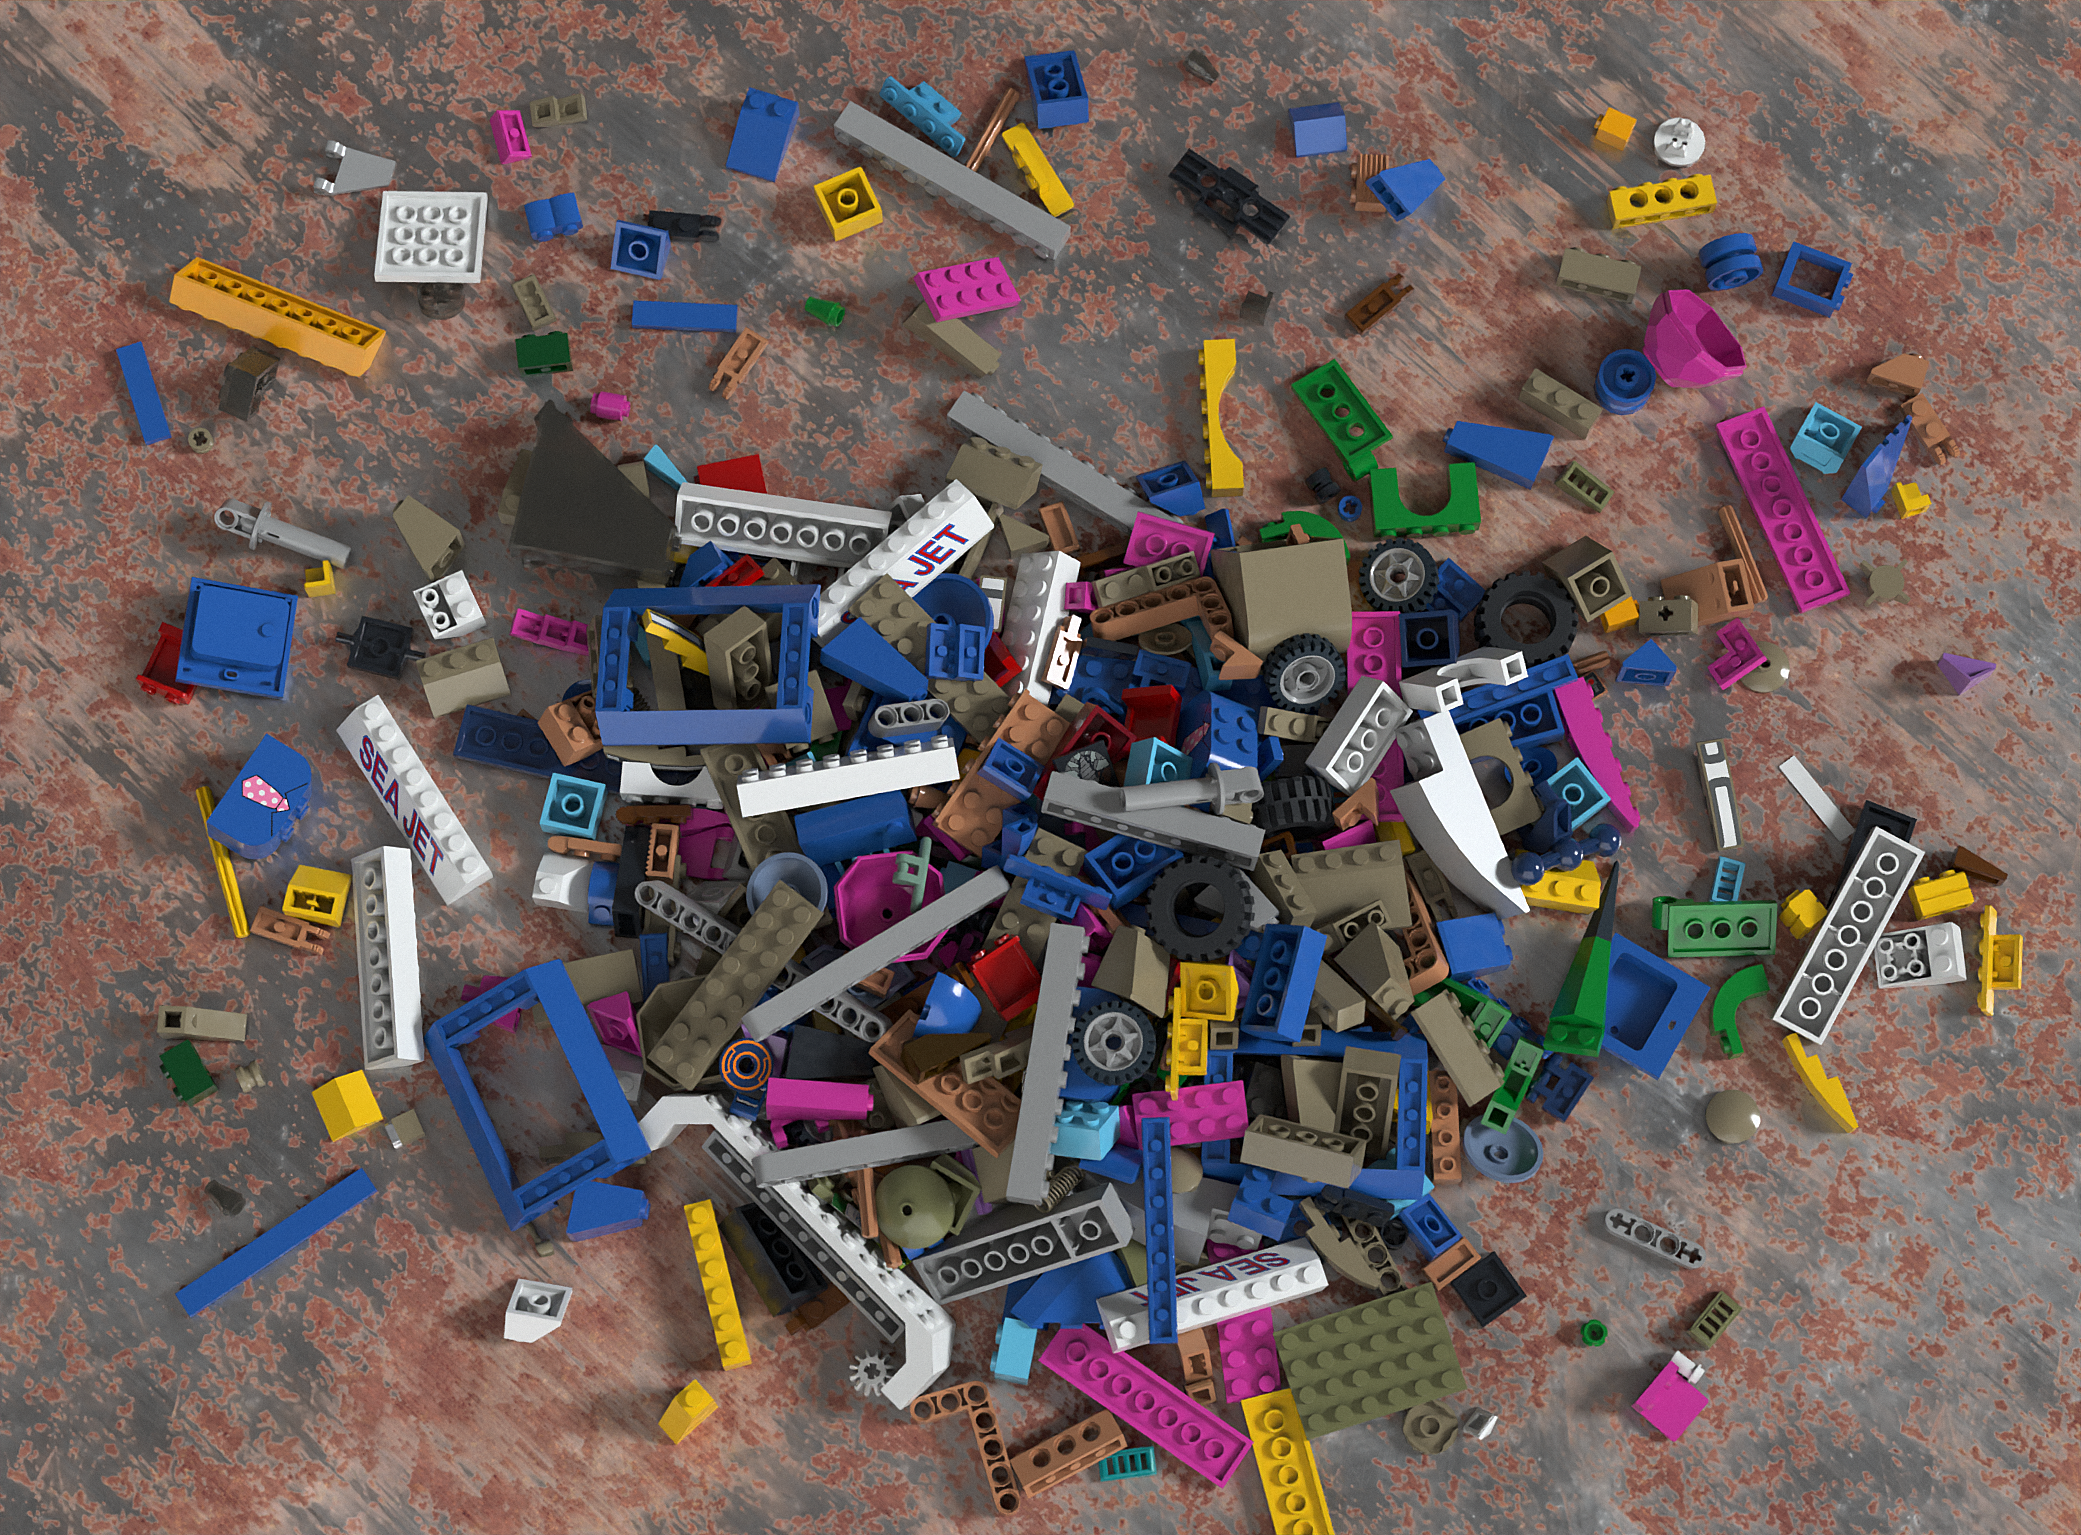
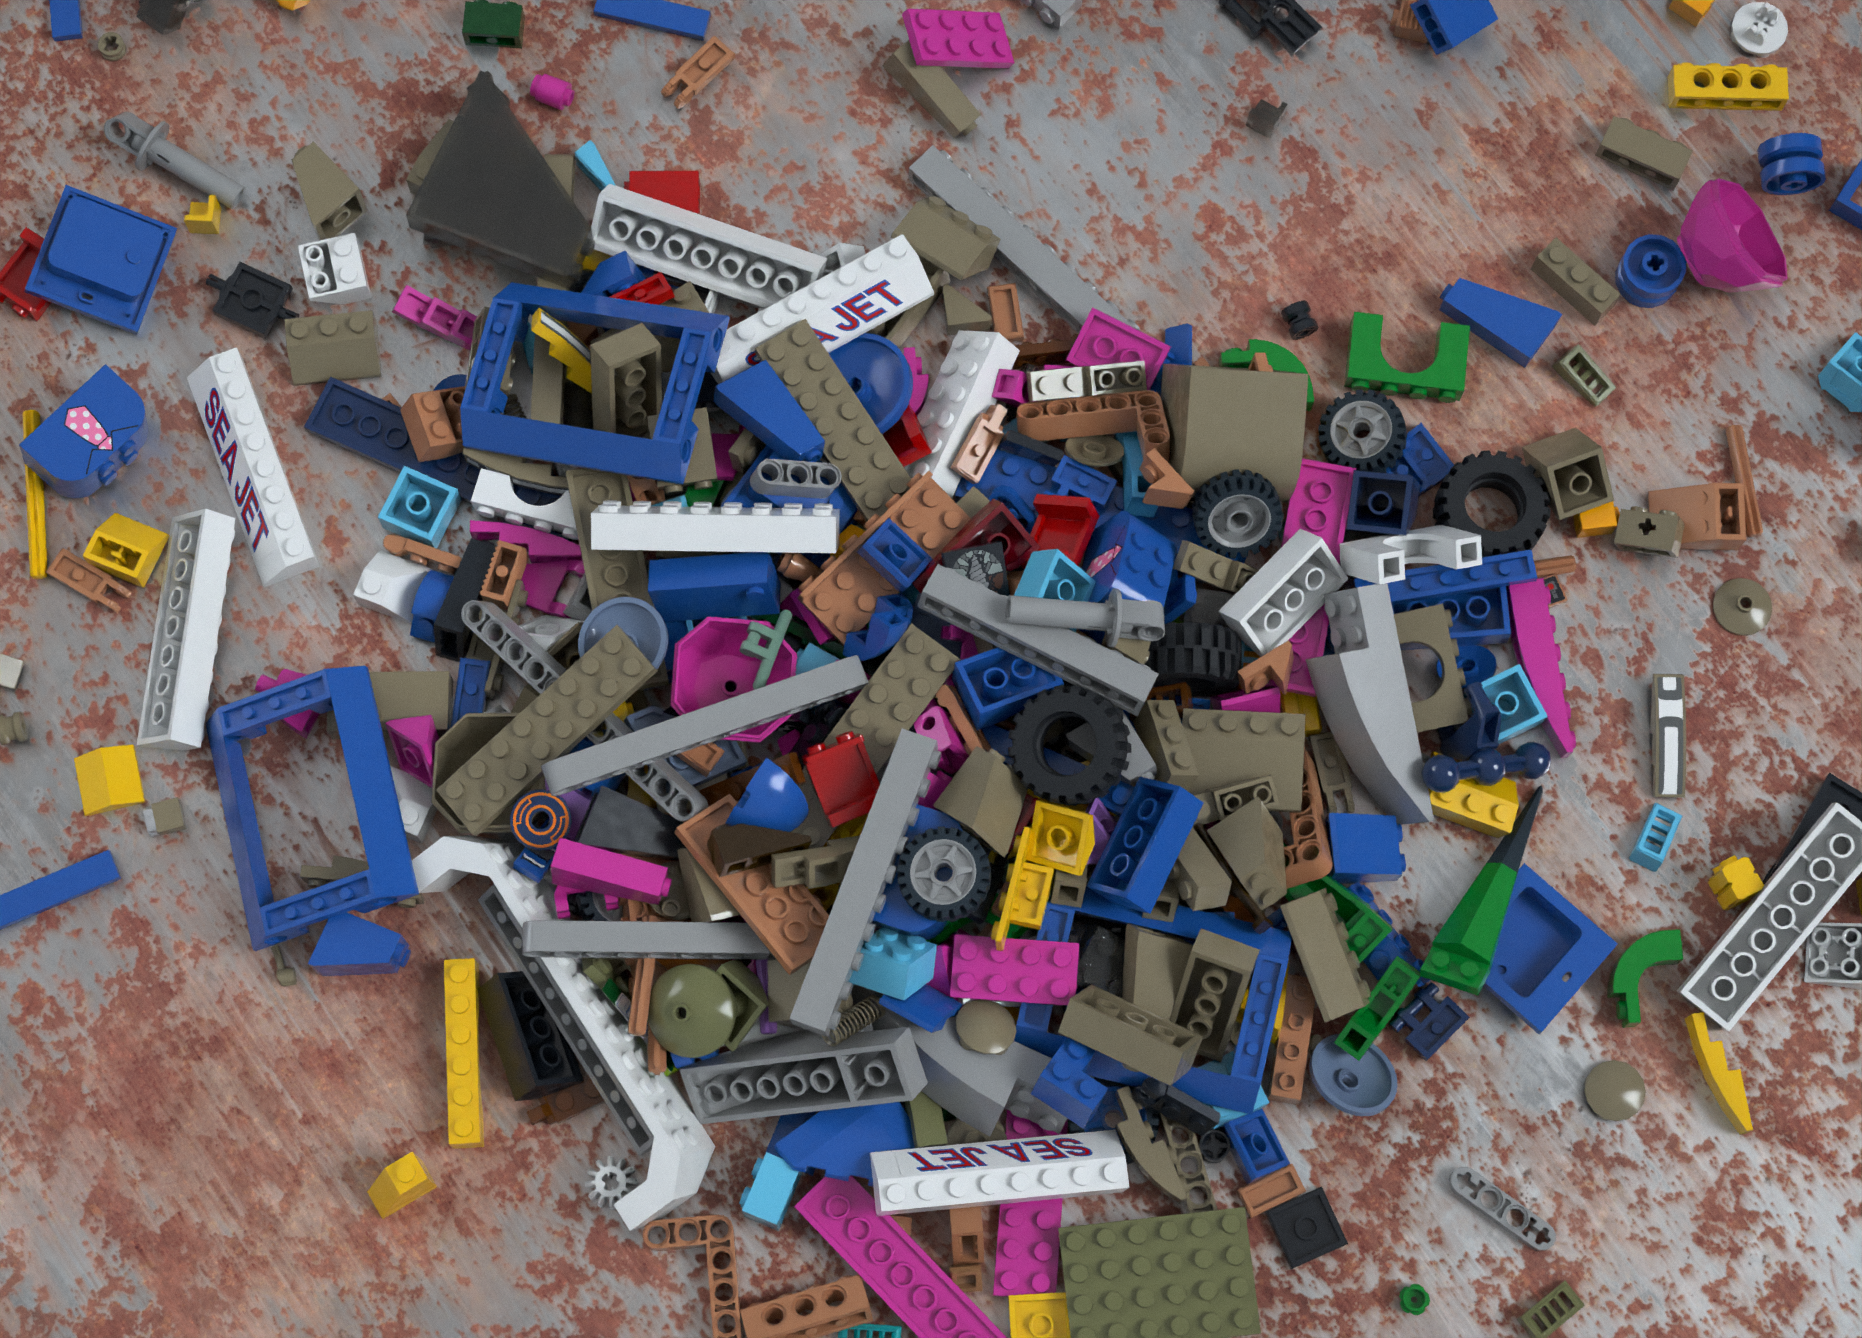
camera: 10 degrees right, 0 degrees up
white slope [504,1279,573,1343] -> none
reddish brown hinge [615,805,693,825] -> none
green cone [805,296,845,327] -> none
blue slope [925,623,985,681] -> none
slope [979,575,1007,632] -> none
blue bracket [1003,854,1112,923] -> none
blue slope [1136,460,1206,517] -> none
blue tile [1141,1117,1178,1344] -> none
yellow arch [1198,339,1244,497] -> none
green hinge [1291,359,1393,482] -> none
blue bush [1338,496,1362,522] -> none
reddish brown hinge [1344,273,1415,336] -> none
blue slope [1615,639,1677,686] -> none
green hinge [1651,896,1777,958] -> none
dark pink plate [1707,617,1767,690] -> none
dark pink plate [1715,406,1850,614] -> none
white sticker [1779,756,1855,842] -> none

